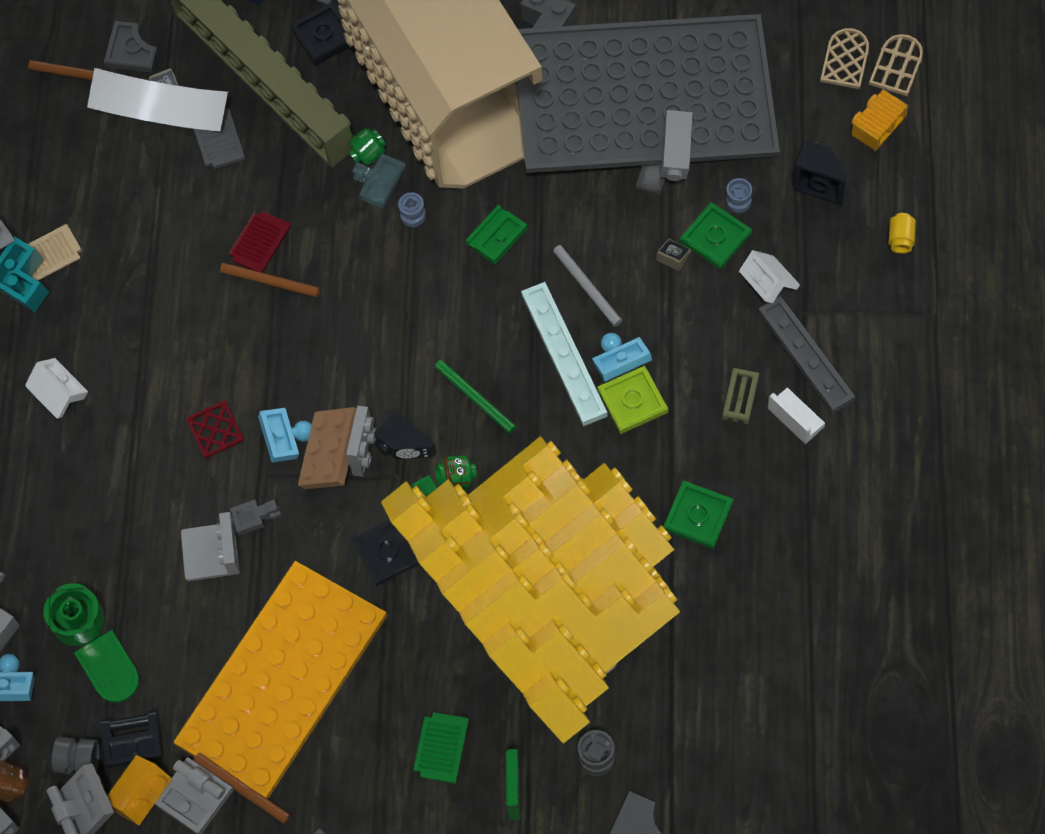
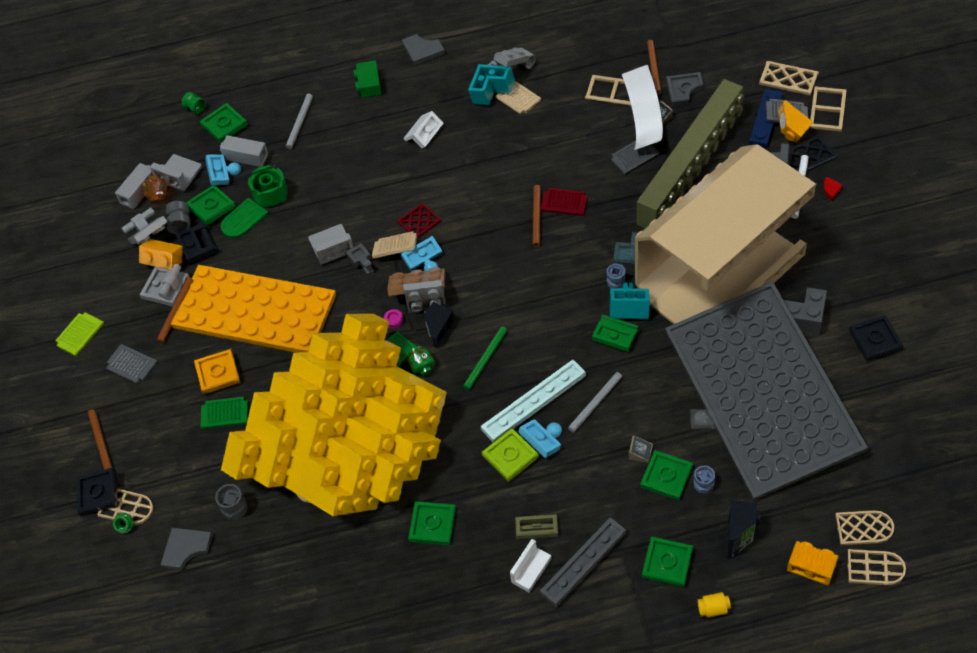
camera: 75 degrees right, 10 degrees down
green tile [506,749,521,820] -> none
light grey brick [660,110,693,181] -> none
white panel [739,250,800,303] -> none
none -> green plate [186,185,236,225]
none -> light orange plate [194,349,241,395]
none -> tan window [372,231,417,258]
none -> dark pink tile [384,309,403,329]
none -> tan window [585,75,631,106]
none -> teal brick [609,282,650,319]
none -> green plate [642,537,693,587]

